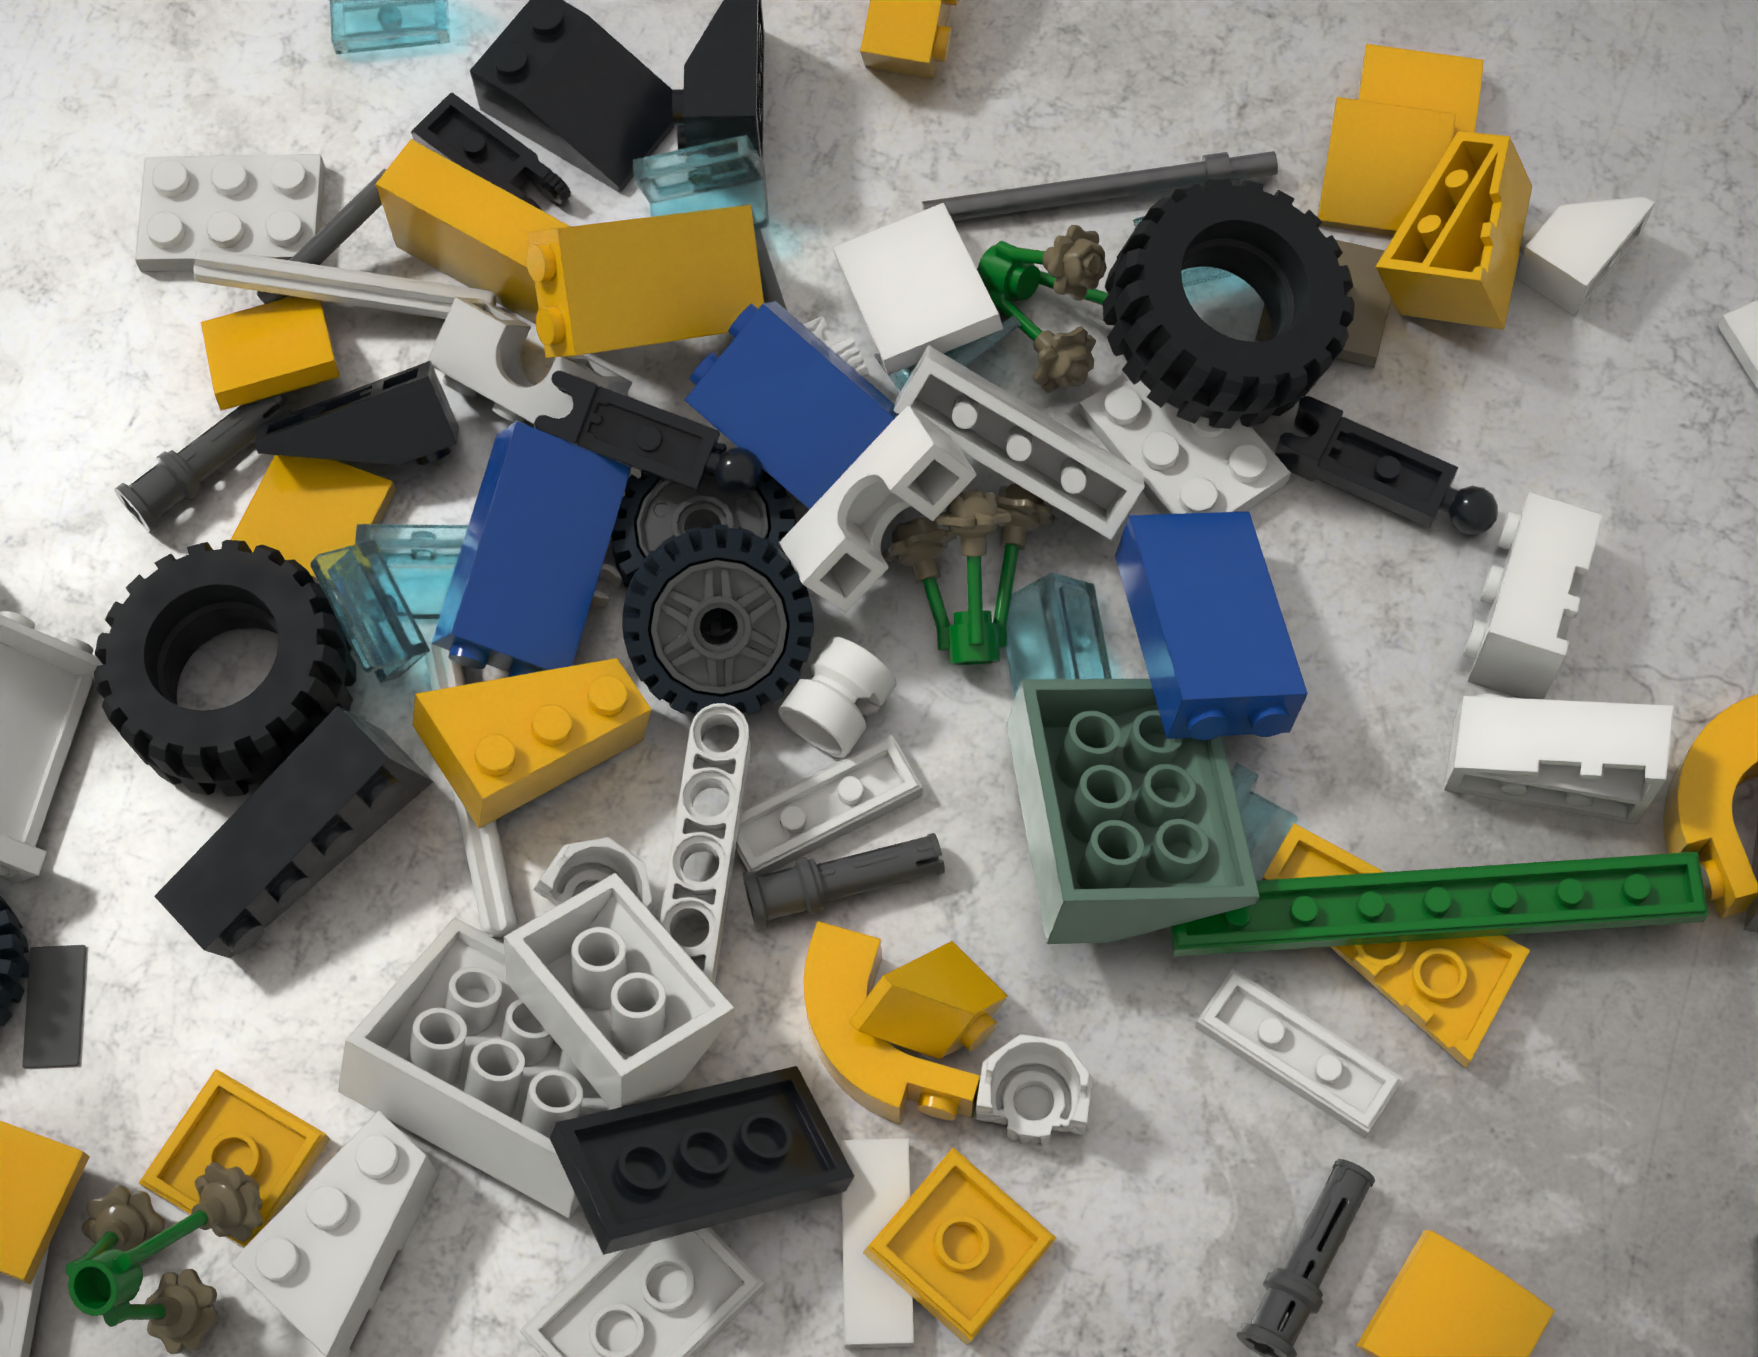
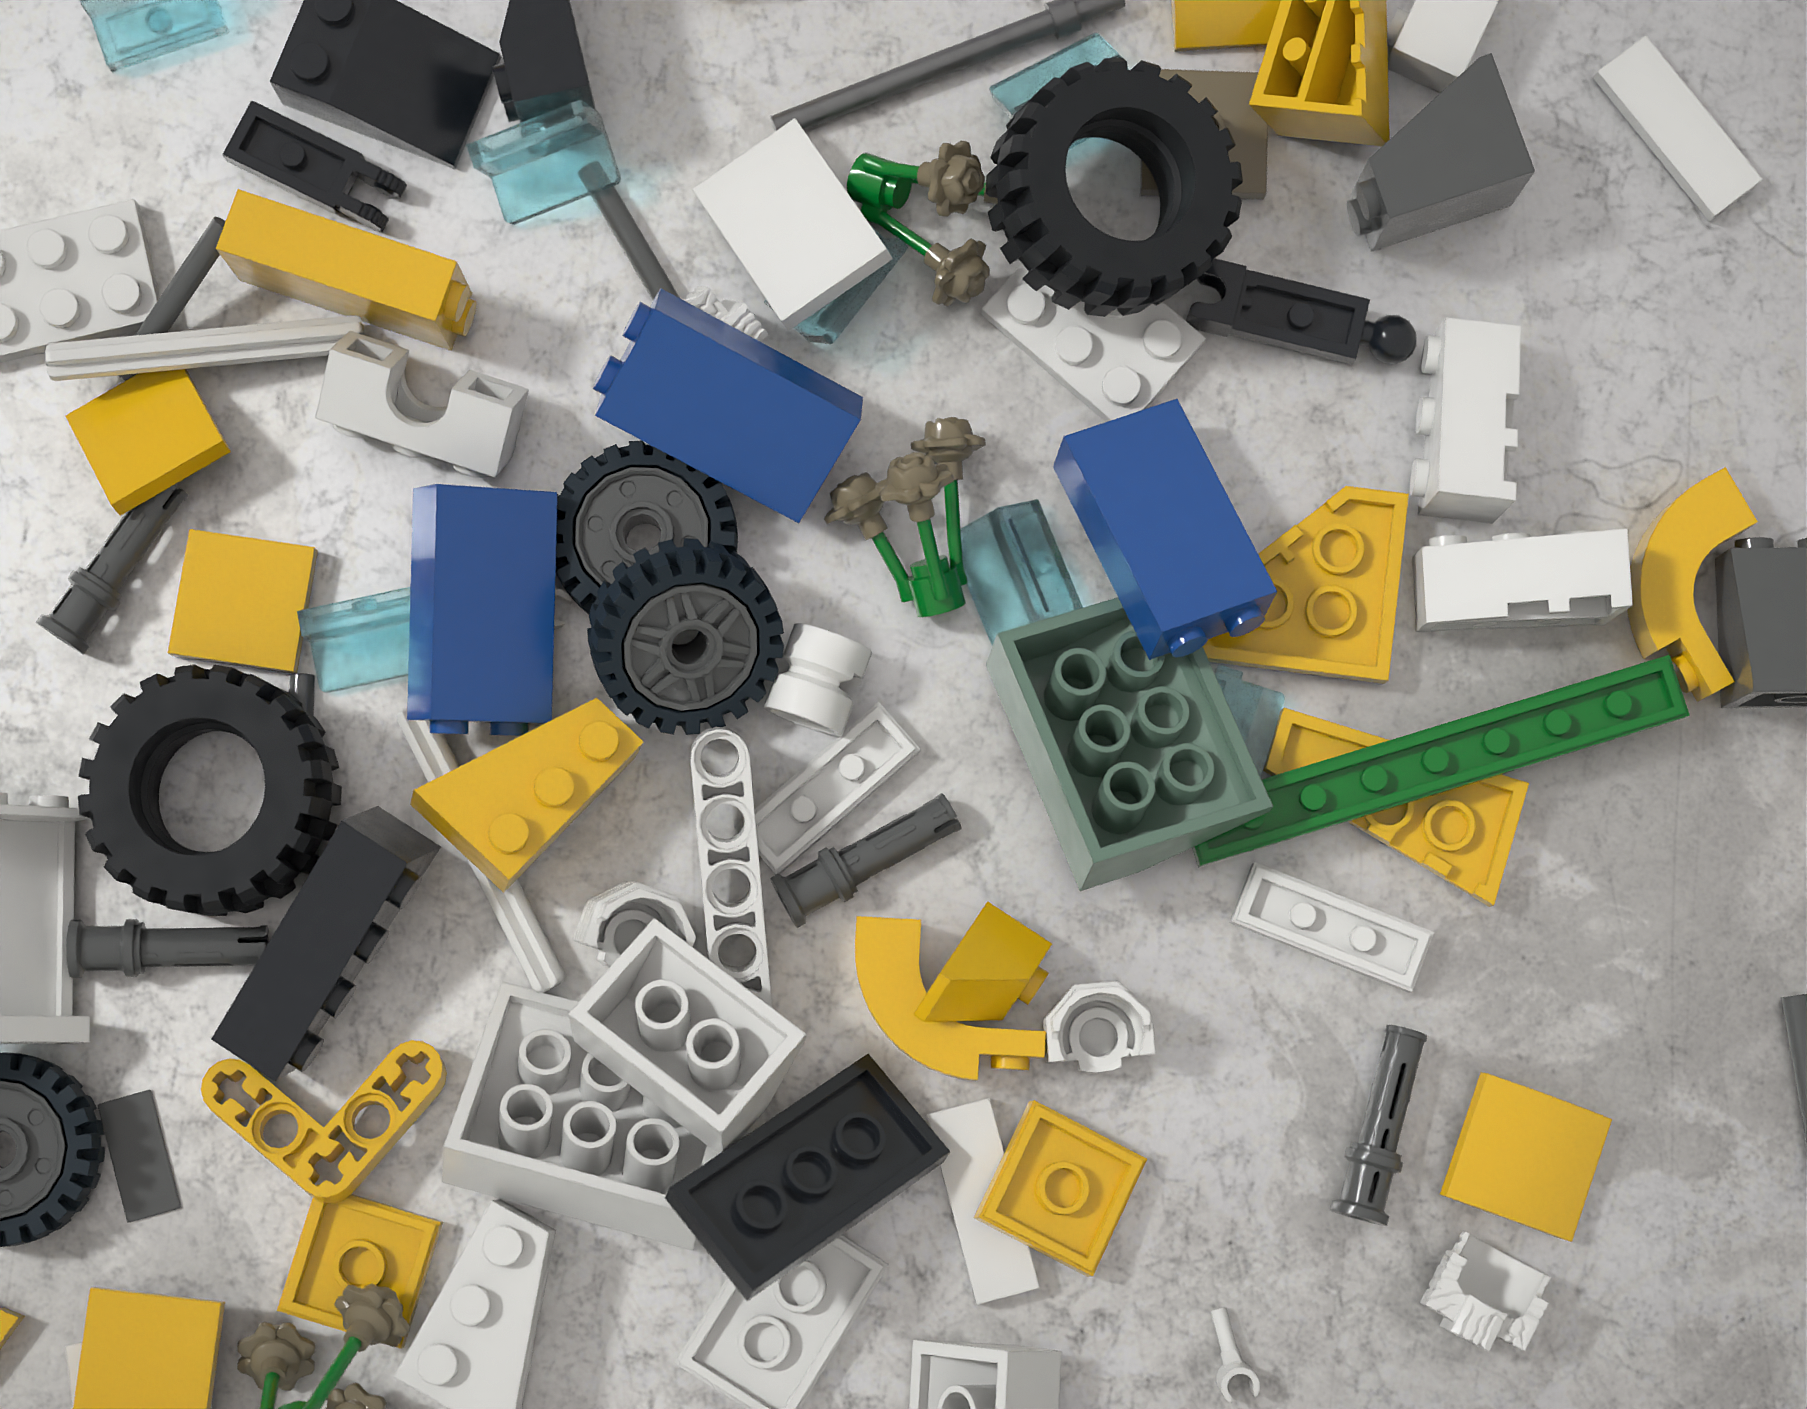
camera: 20 degrees left, 15 degrees up
black slope [253,360,459,465] -> none
clear light blue panel [310,540,430,683] -> none
yellow brick [526,205,764,358] -> none
black plate [534,370,763,497] -> none
white arch [779,404,977,613] -> none
white brick [893,345,1145,540] -> none
none -> dark grey pin [66,919,269,978]
none -> yellow beam [201,1040,447,1203]
none -> yellow plate [1202,486,1409,684]
none -> dark grey slope [1347,53,1535,252]

